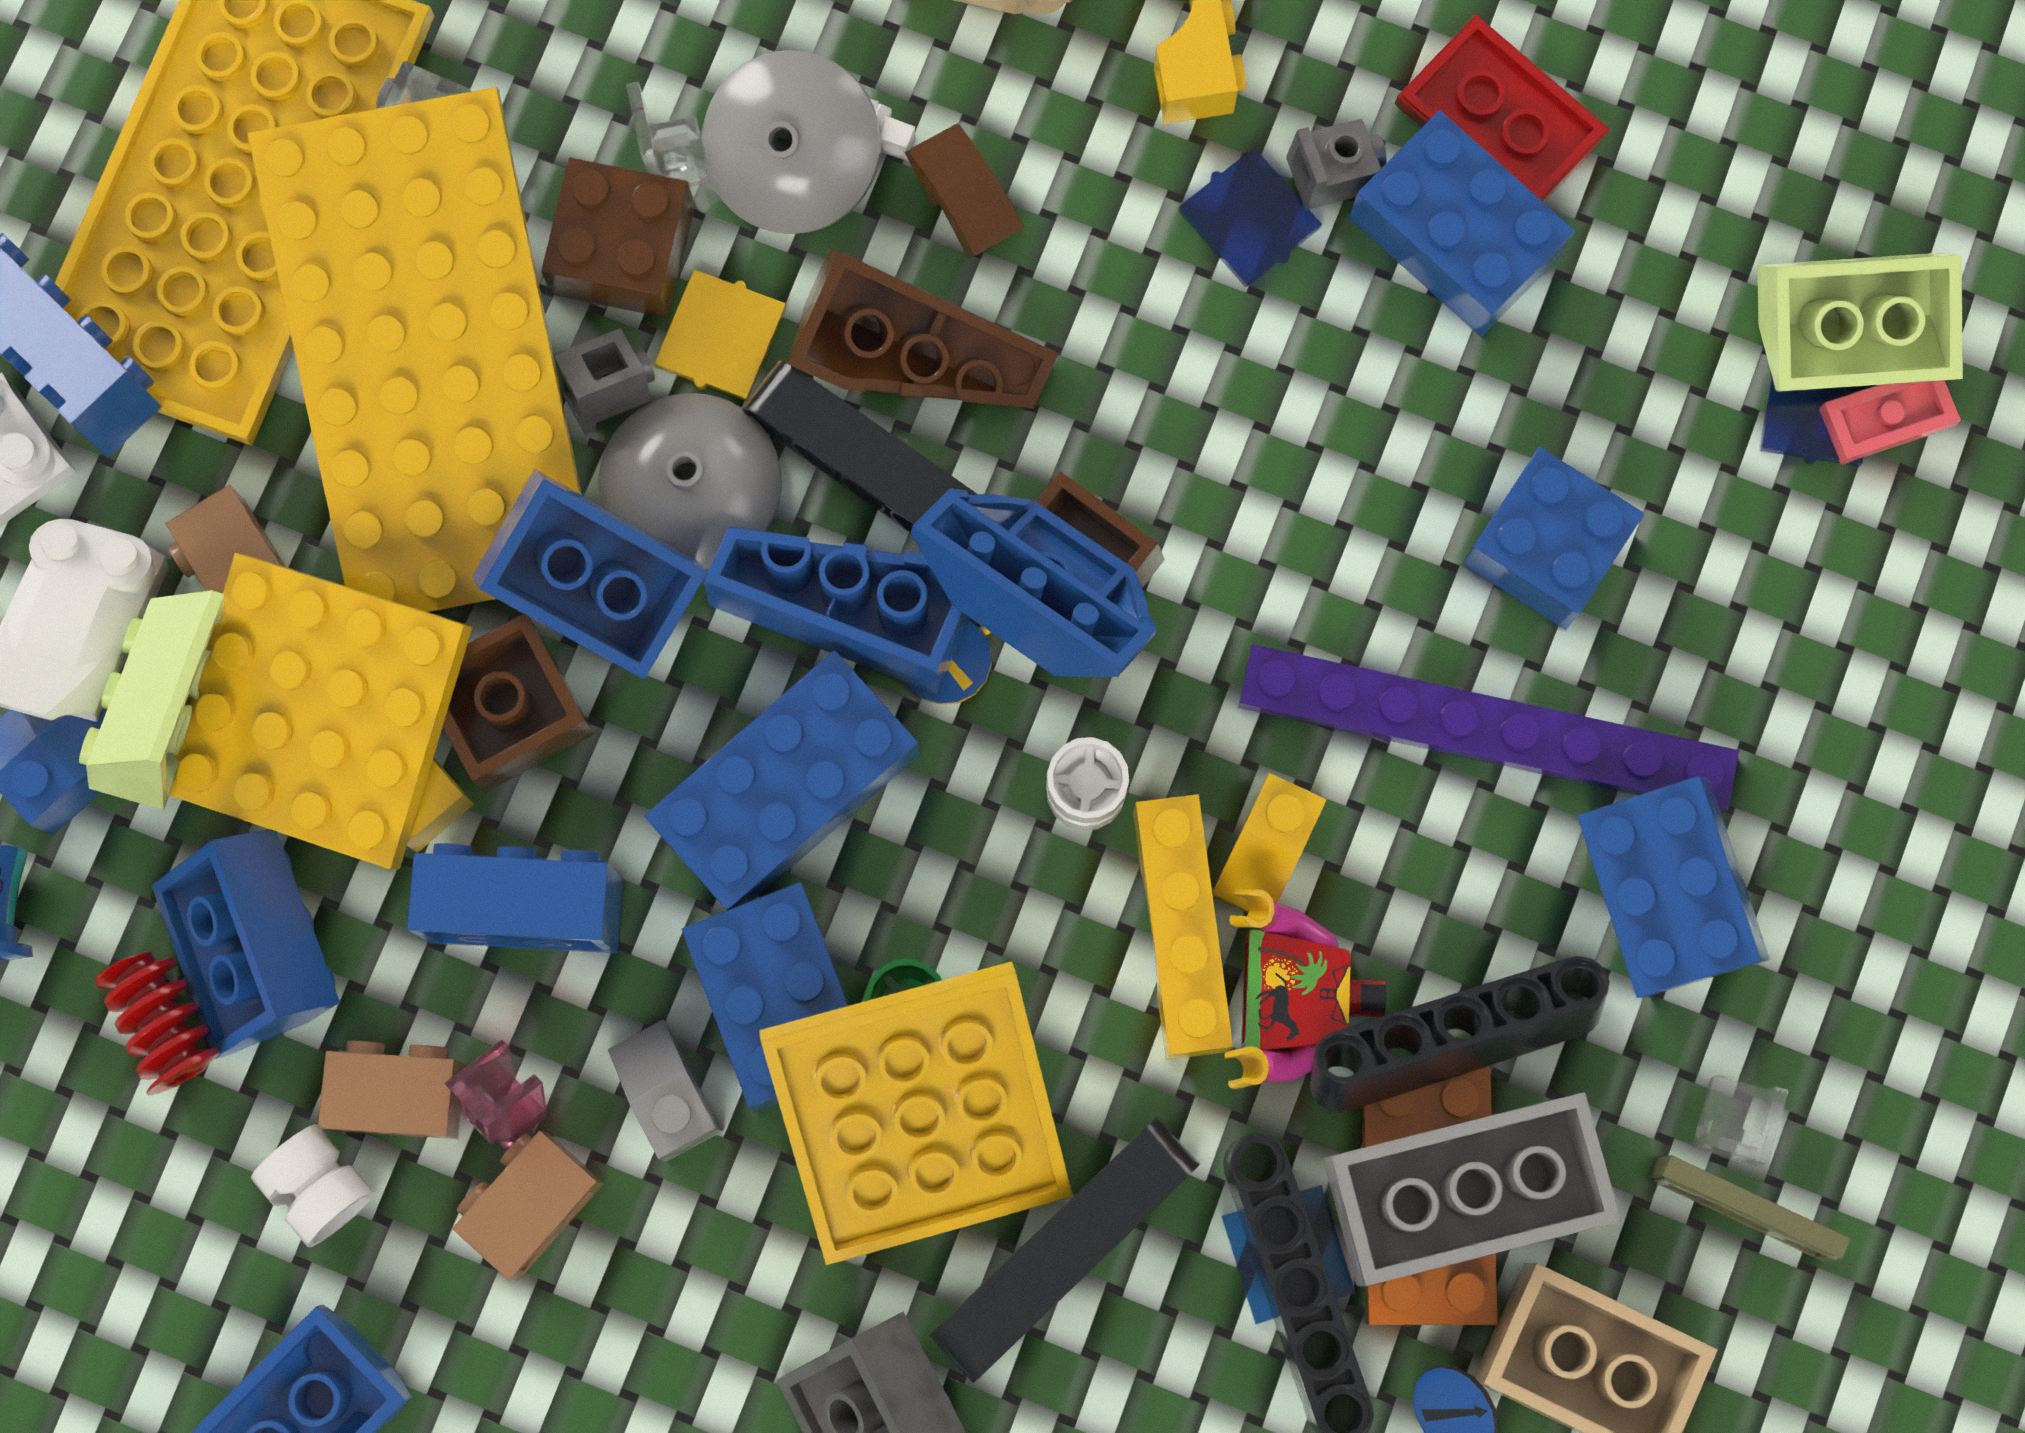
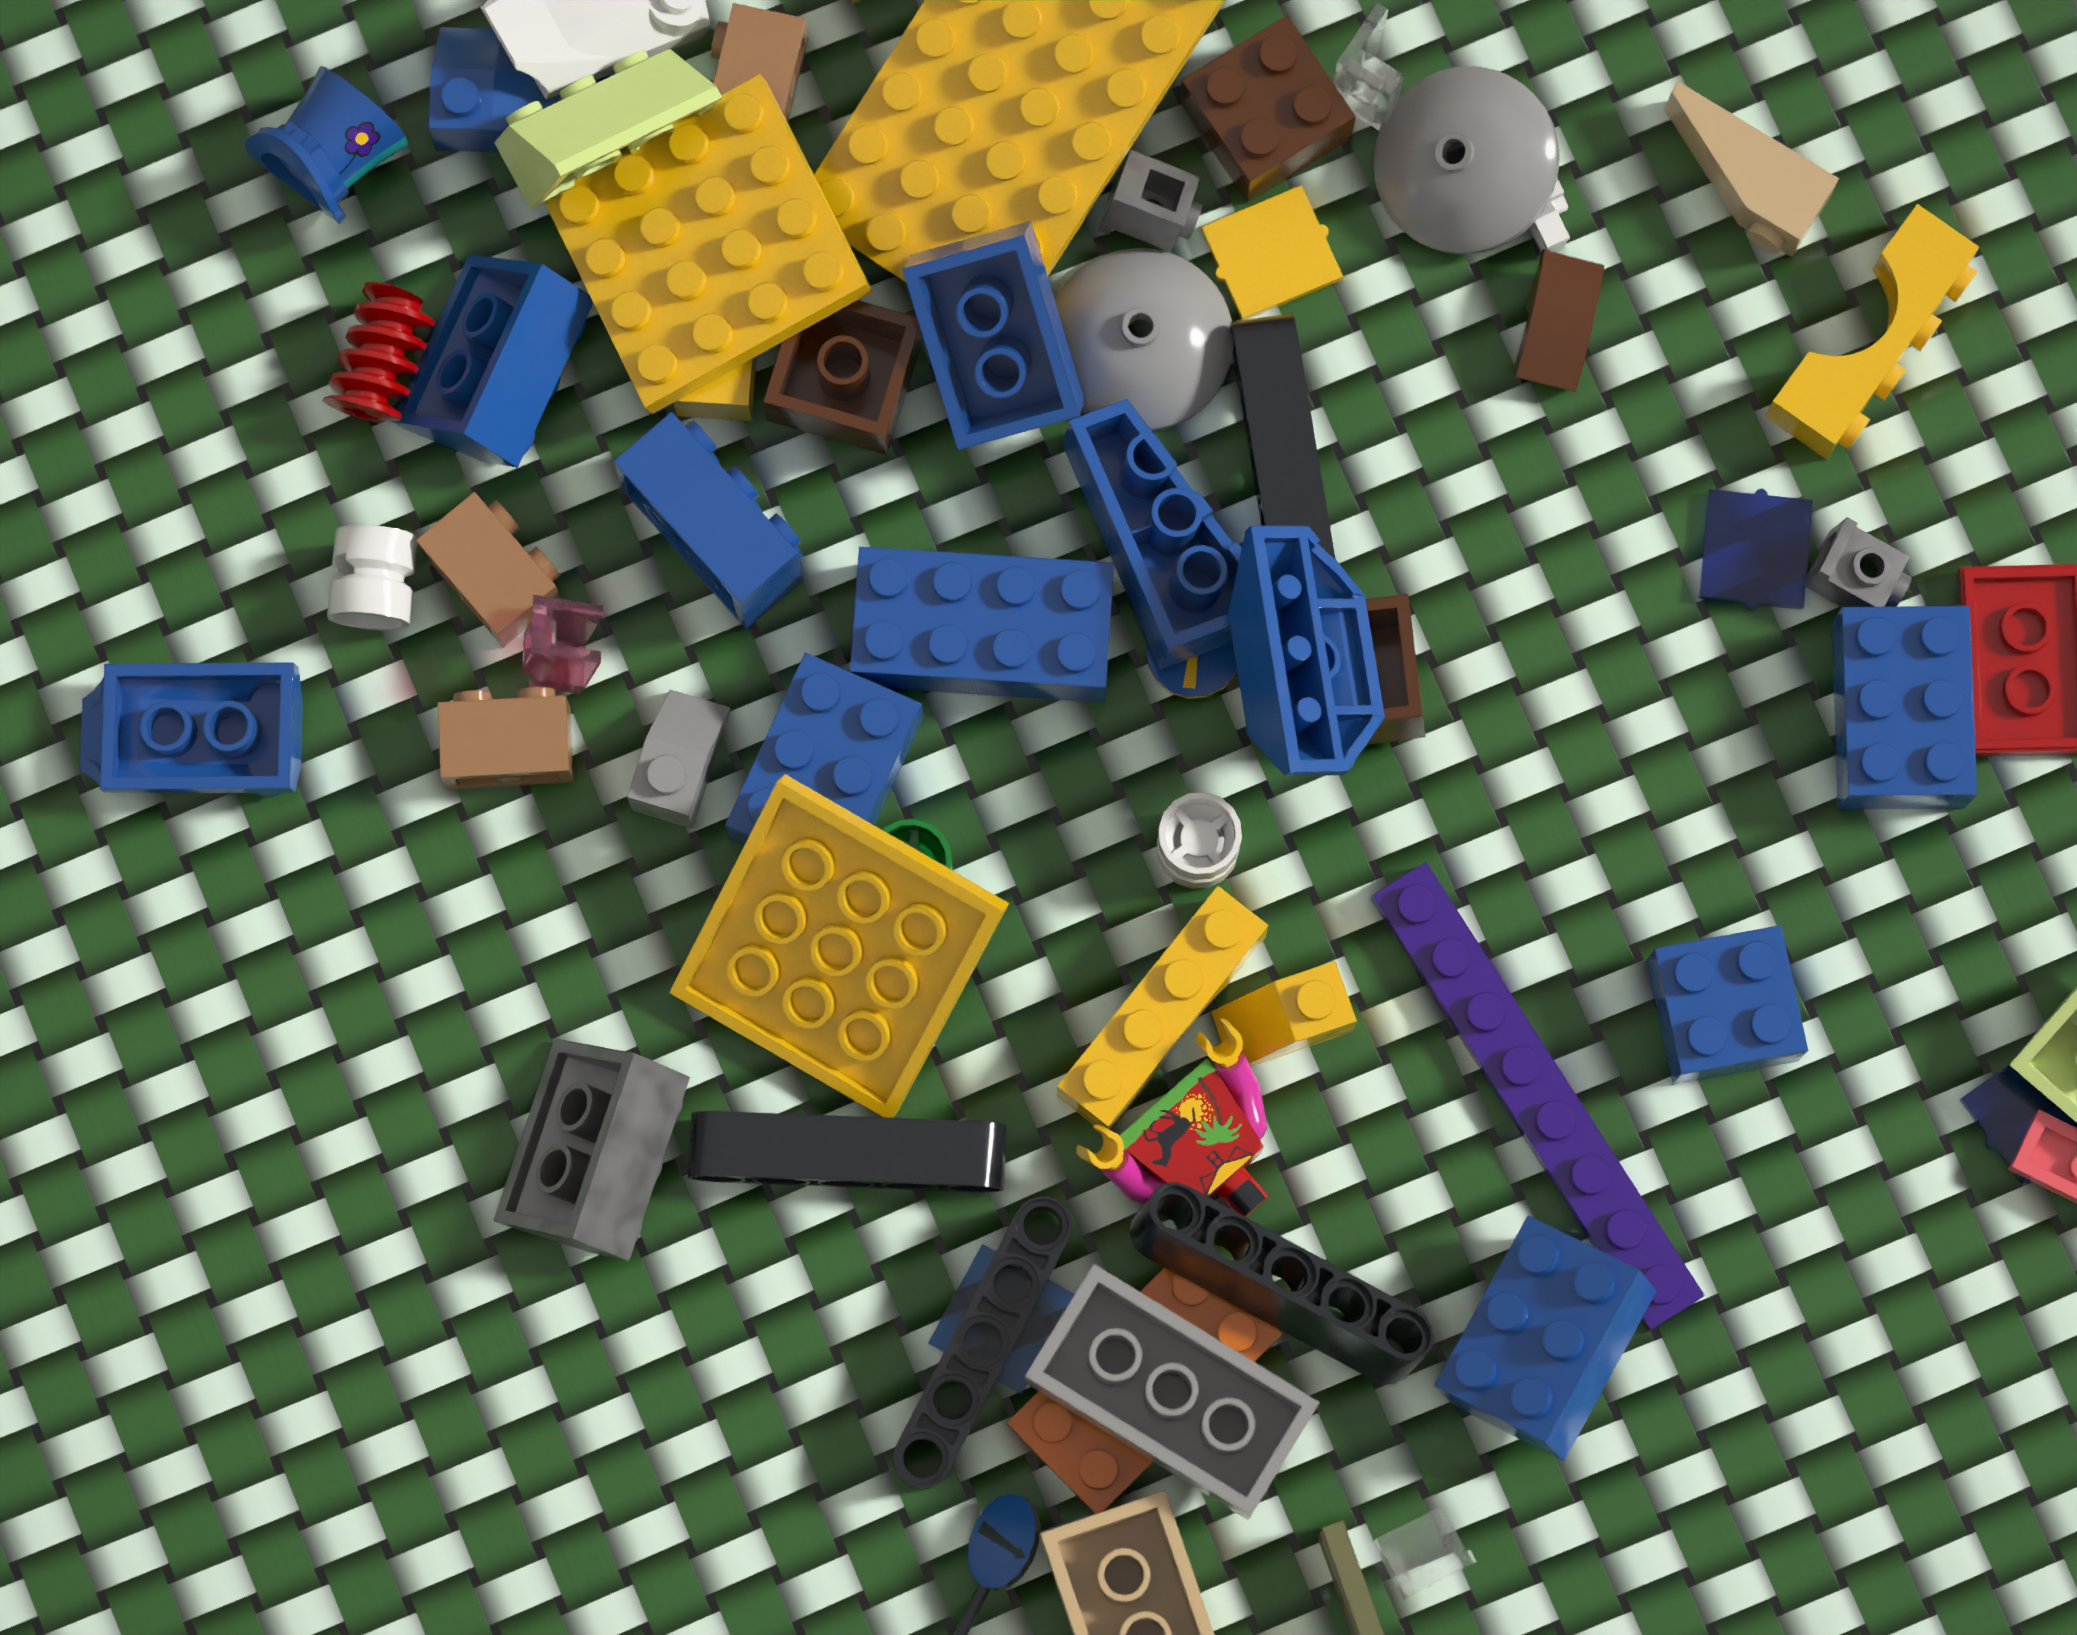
camera: 45 degrees right, 0 degrees up
reddish brown wedge [787,247,1059,409] -> none

